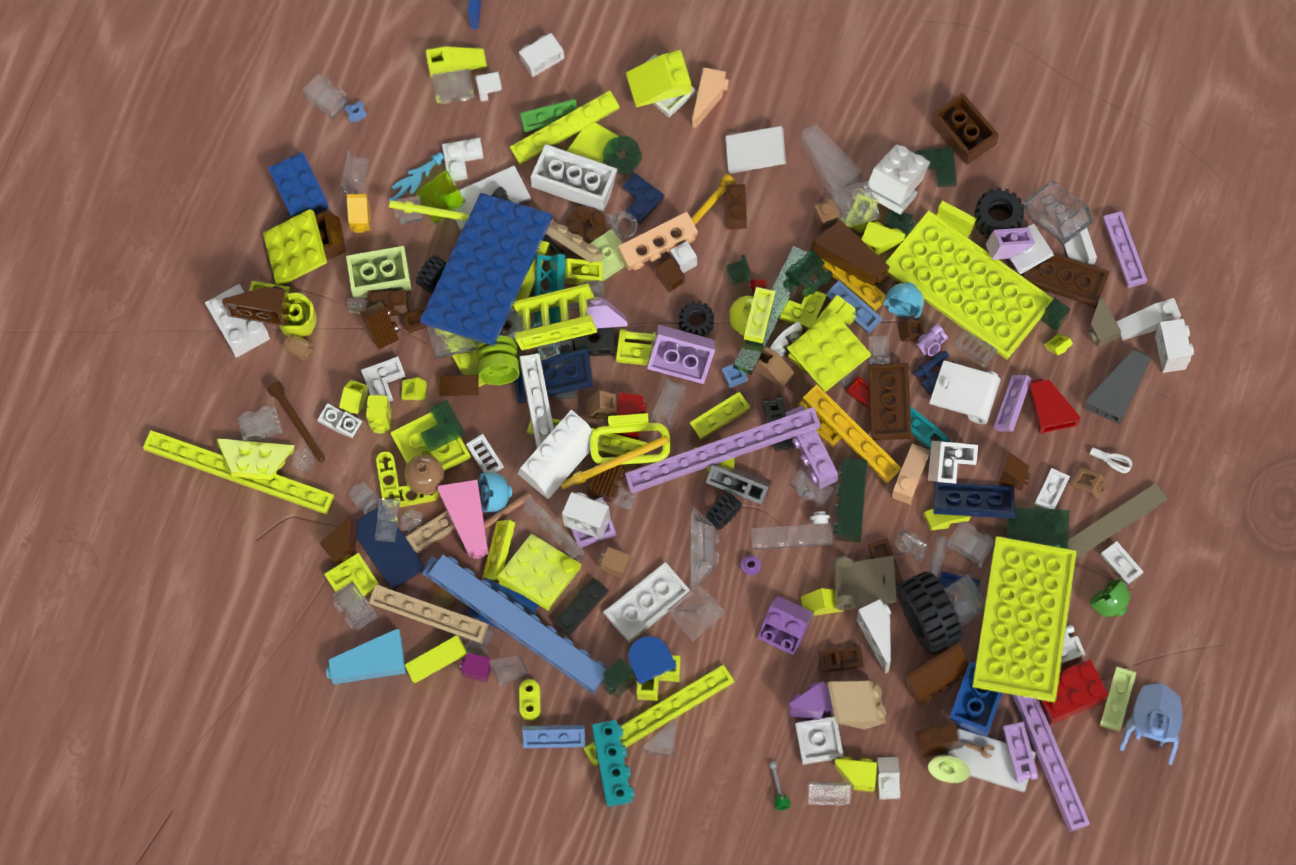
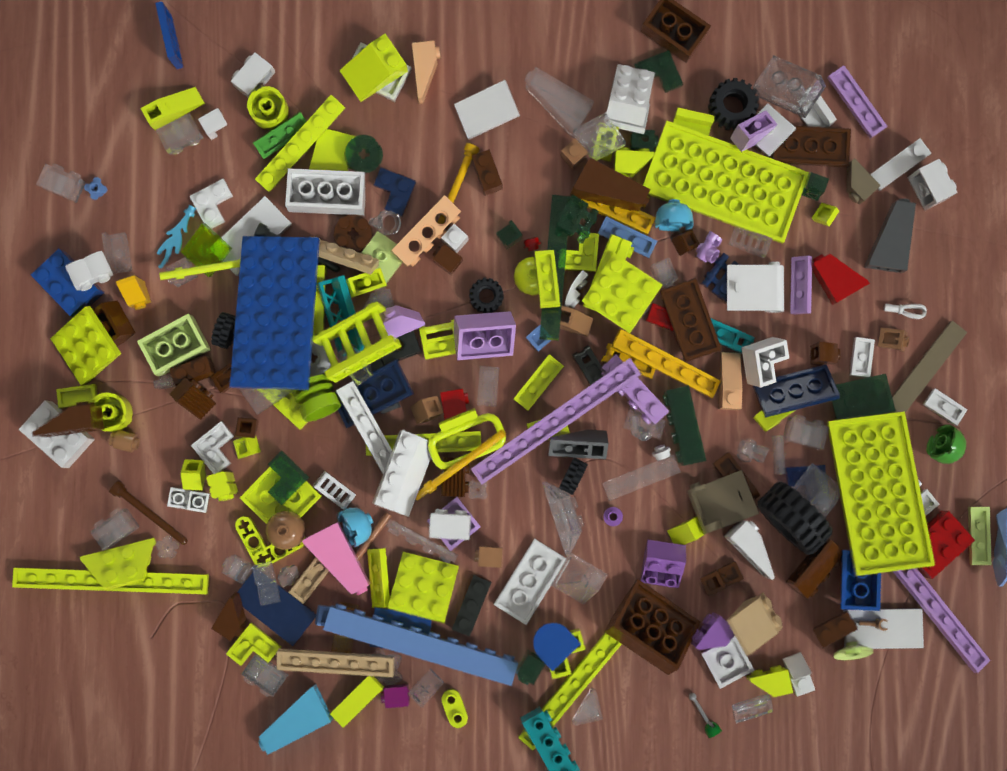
camera: 25 degrees left, 15 degrees up
reddish brown slope [440,375,479,396] -> none
medium blue plate [523,725,585,748] -> none
lavender plate [1003,722,1038,783] -> none
none -> white brick [65,251,113,291]
none -> reddish brown slope [235,417,259,438]
none -> neon yellow brick [247,86,289,130]
none -> reddish brown slope [604,579,701,675]

